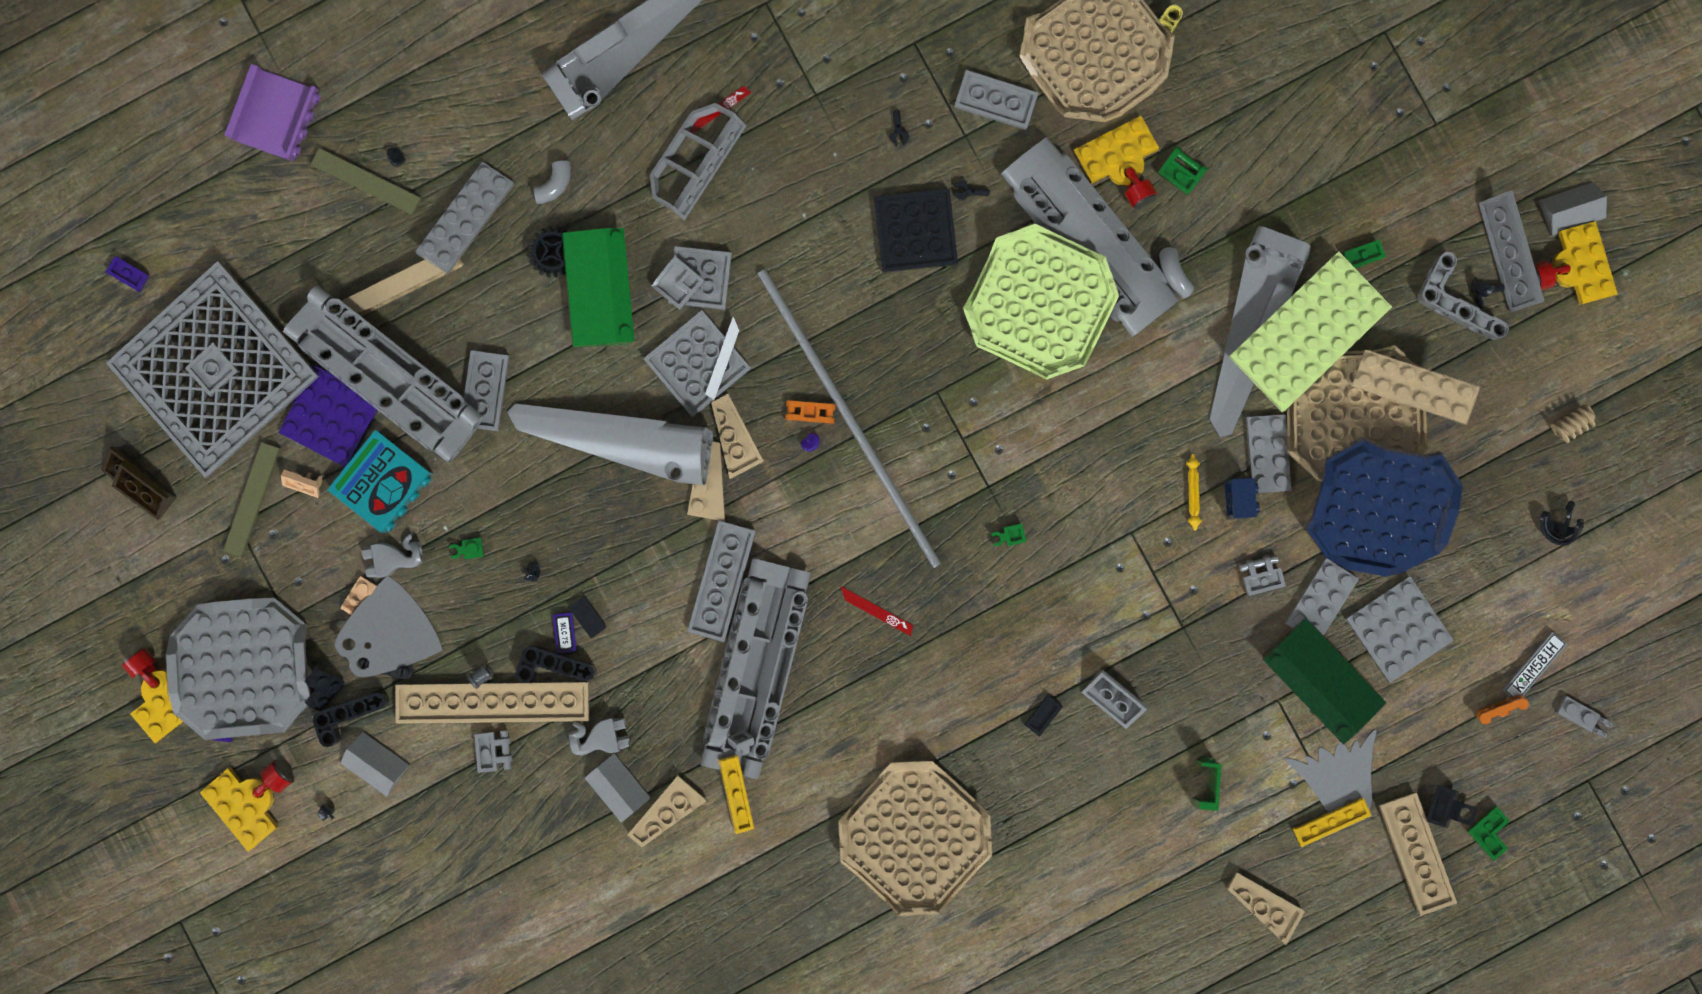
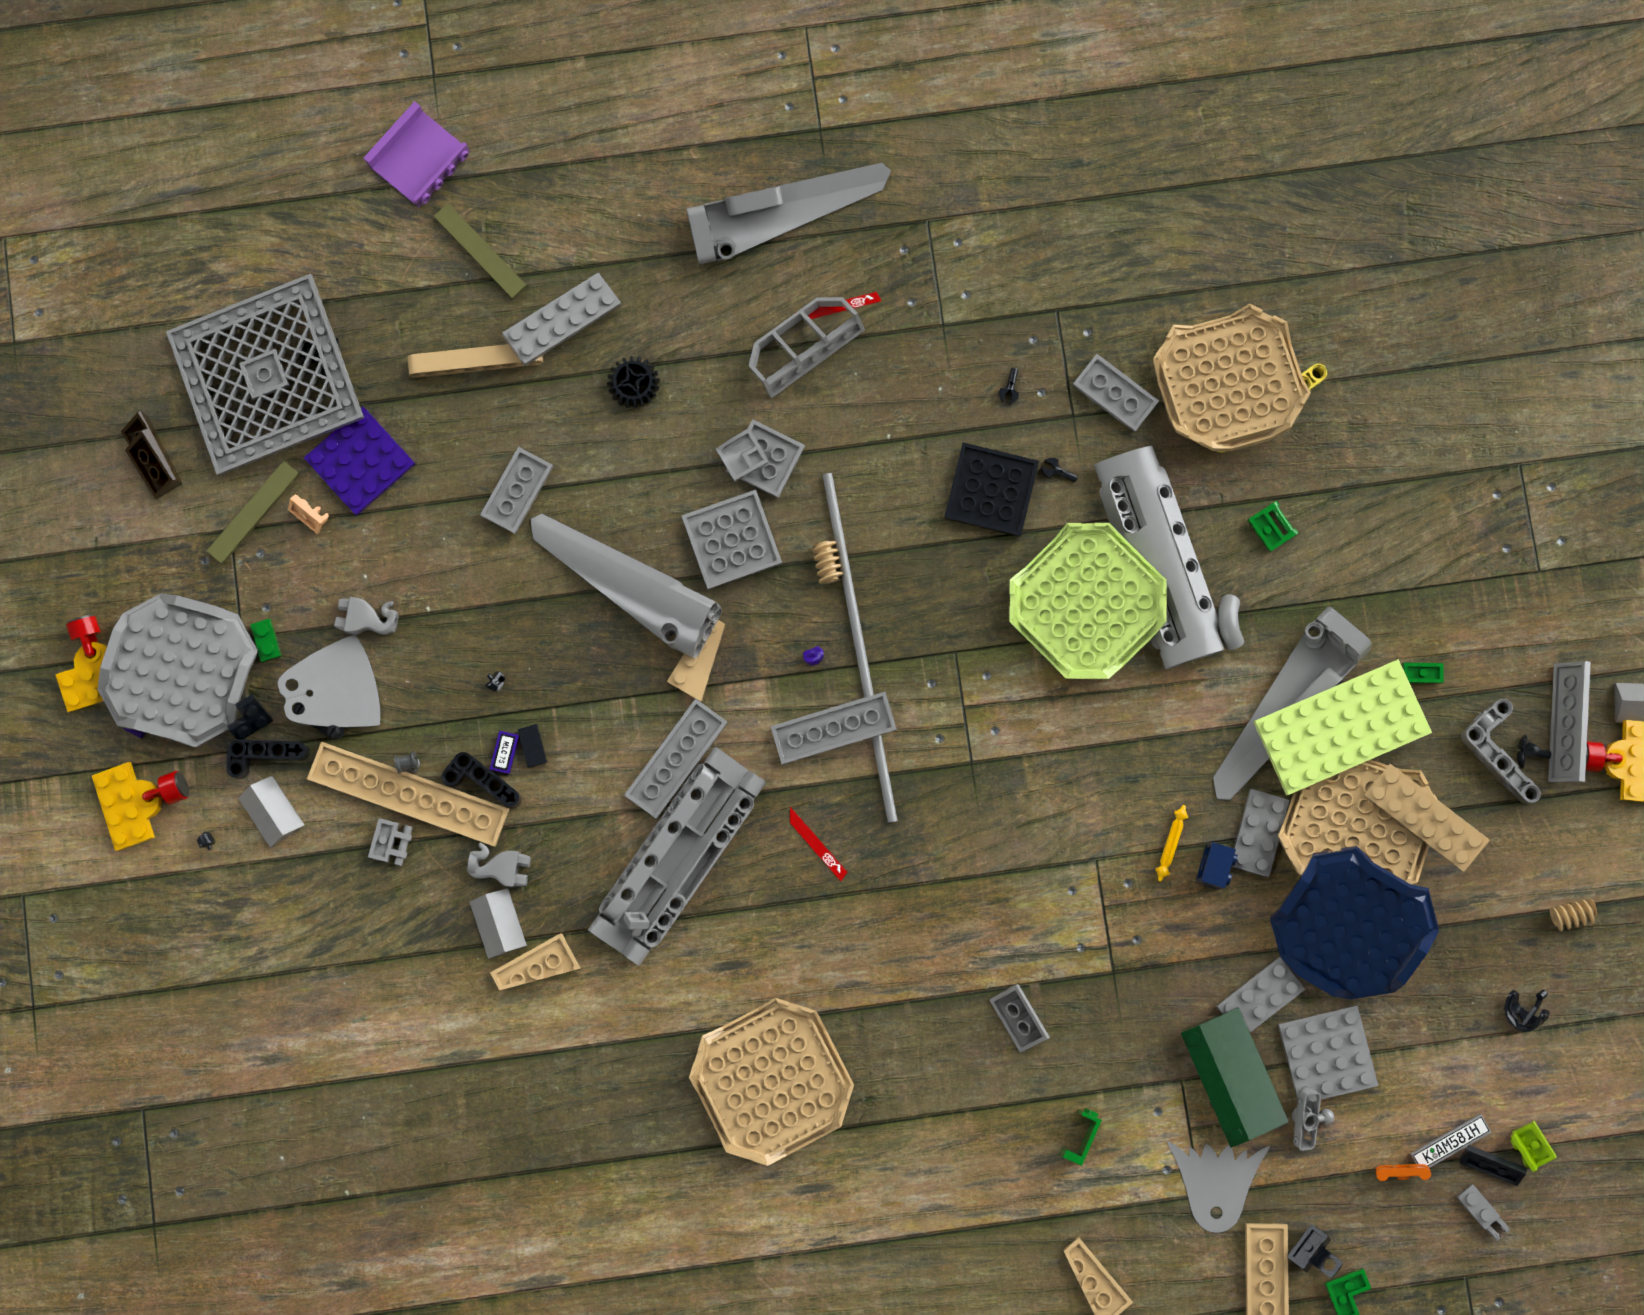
camera: 15 degrees right, 5 degrees down
dark purple plate [106,256,150,292] -> none
light grey panel [283,285,484,463] -> none
teal panel [328,430,433,533] -> none
light nougat plate [341,576,377,615] -> none
black piece [387,147,406,168] -> none
green plate [449,538,485,560] -> none
light grey cylinder [534,161,571,204] -> none
green slope [562,228,635,347] -> none
white sticker [705,317,739,400] -> none
tan wing [711,394,764,479] -> none
yellow tile [718,754,754,834] -> none
orange plate [785,401,836,424] -> none
green plate [991,523,1027,547] -> none
black tile [1024,694,1063,737] -> none
yellow plate [1073,116,1159,209] -> none
light grey plate [1239,555,1286,596] -> none
yellow tile [1292,797,1372,847] -> none
none -> green plate [250,618,282,663]
none -> light grey plate [771,692,897,765]
none -> tan piece [812,541,843,584]
none -> light grey piece [1292,1088,1335,1151]
none -> black plate [1460,1145,1527,1186]
none -> lime bracket [1510,1121,1557,1172]

